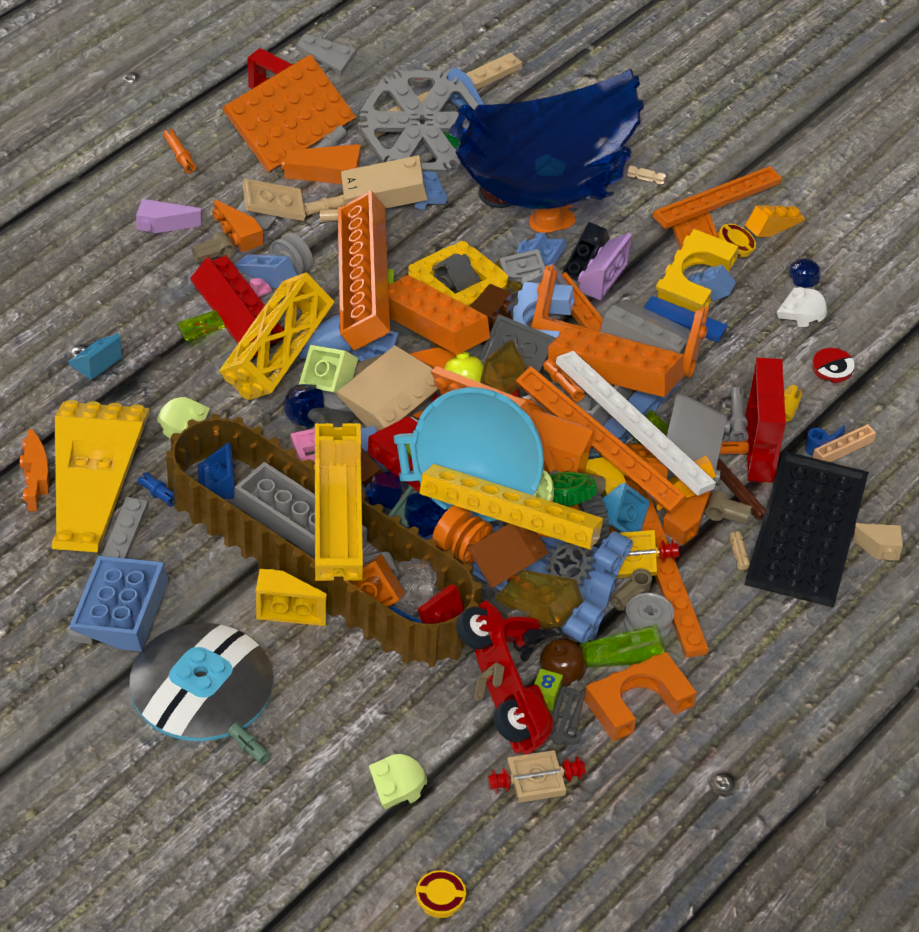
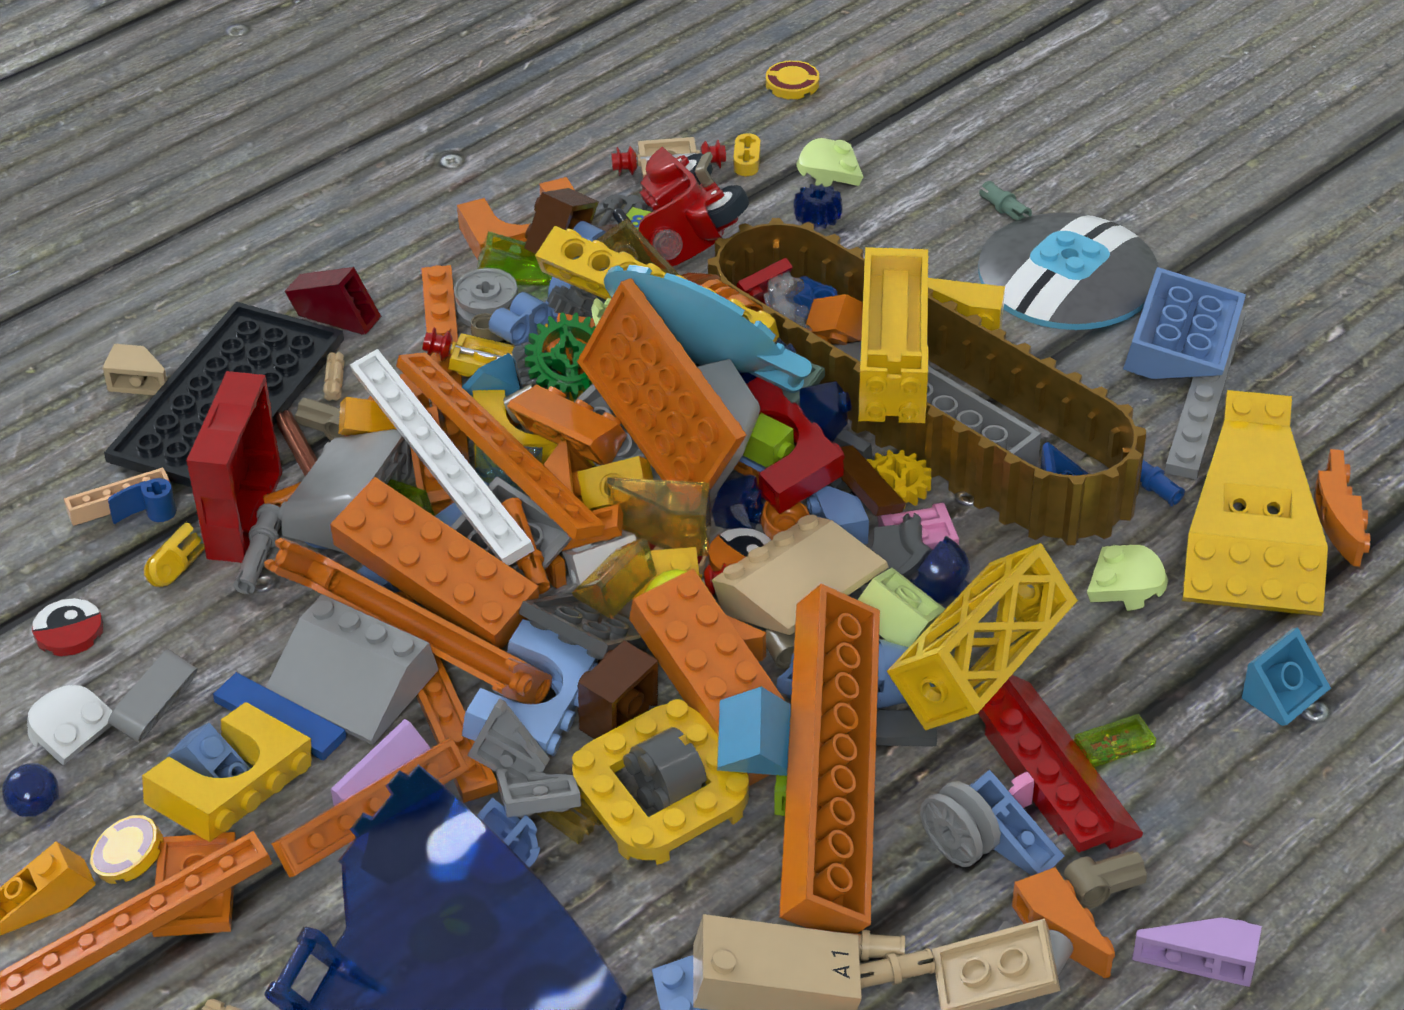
camera: 170 degrees left, 5 degrees down
none -> light grey beam [108,649,198,743]
none -> orange tile [271,737,469,878]
none -> dark red slope [284,267,382,335]
none -> reddish brown brick [524,188,599,254]
none -> dark azure slope [717,686,791,776]
none -> yellow beam [733,133,760,176]
none -> clear blue gear [793,183,843,229]

